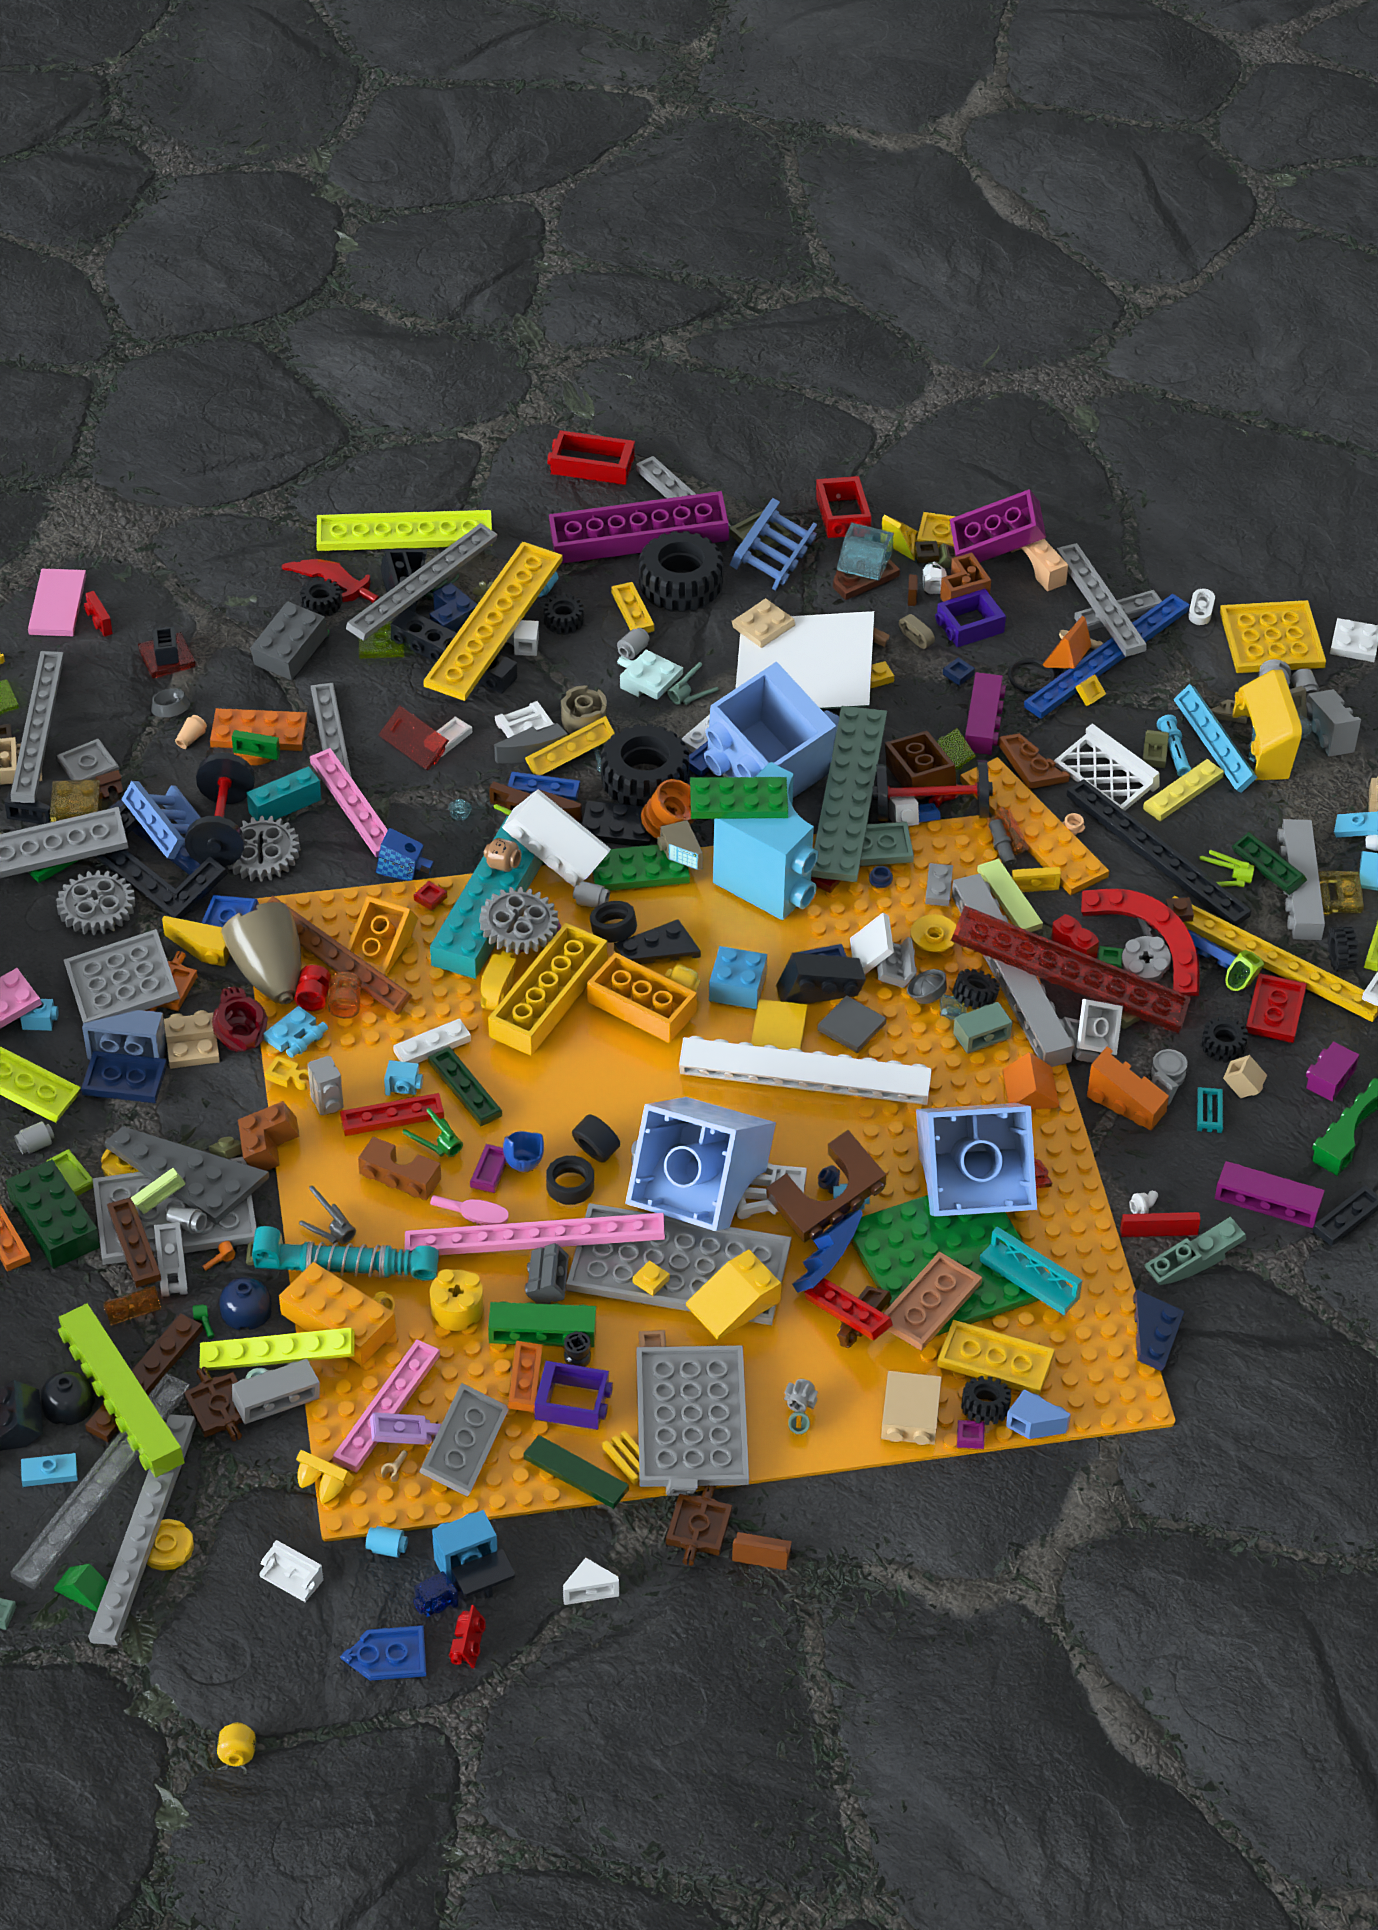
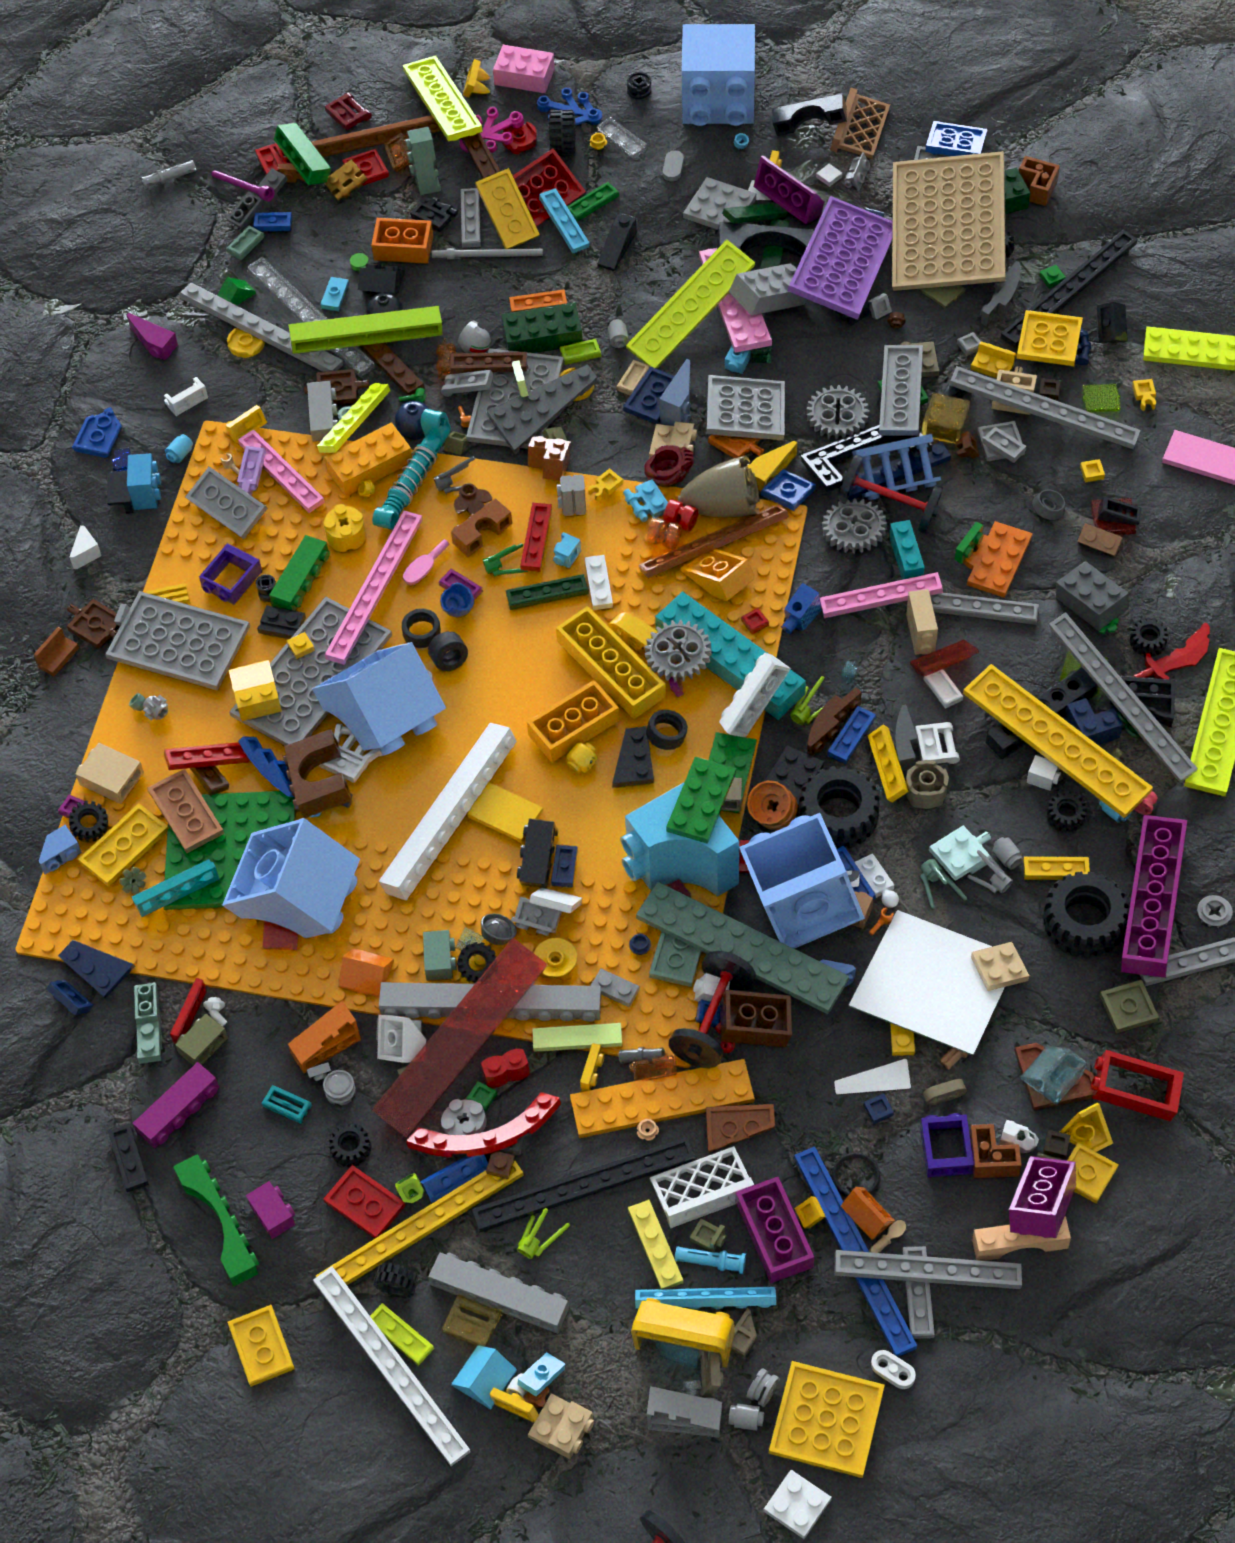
camera: 115 degrees right, 10 degrees up
red plate [84,591,113,637] -> none
light grey cone [166,1207,207,1234] -> none
light nougat cone [175,715,207,749] -> none
yellow head [217,1722,256,1766] -> none
red hinge [449,1605,486,1668] -> none
medium nougat head [484,838,522,872] -> none
orange plate [507,1341,542,1412] -> none
dark green tile [523,1435,629,1509] -> none
dark grey brick [525,1243,569,1304] -> none
light grey brick [573,881,610,908] -> none
medium nougat tile [639,1330,666,1347] -> none
dark azure brick [709,946,767,1009] -> none
medium blue fence [730,498,817,591] -> none
dark grey tile [817,995,886,1053] -> none
reddish brown tile [908,574,918,606] -> none
clear neon green piece [937,728,976,770] -> none
magenta brick [964,672,1006,755] -> none
tan brick [1223,1055,1267,1098] -> none
dark green tile [1231,832,1307,895] -> none
none -> dark blue plate [47,979,93,1015]
none -> olive plant [119,867,146,894]
none -> magenta slope [127,313,178,360]
none -> olive brick [175,1014,228,1066]
none -> black plate [257,605,306,639]
none -> reddish brown plate [454,483,492,515]
none -> light grey helmet [457,320,491,353]
none -> tan tile [617,360,650,395]
none -> magenta brick [736,1177,814,1283]
none -> white sticker [834,1059,911,1094]
none -> tan brick [906,589,938,655]
none -> light grey plant [967,850,1013,894]
none -> light grey plate [983,427,1026,463]
none -> medium nougat plate [1077,523,1123,557]
none -> yellow plate [1080,459,1105,482]
none -> light grey gear [1197,895,1233,928]

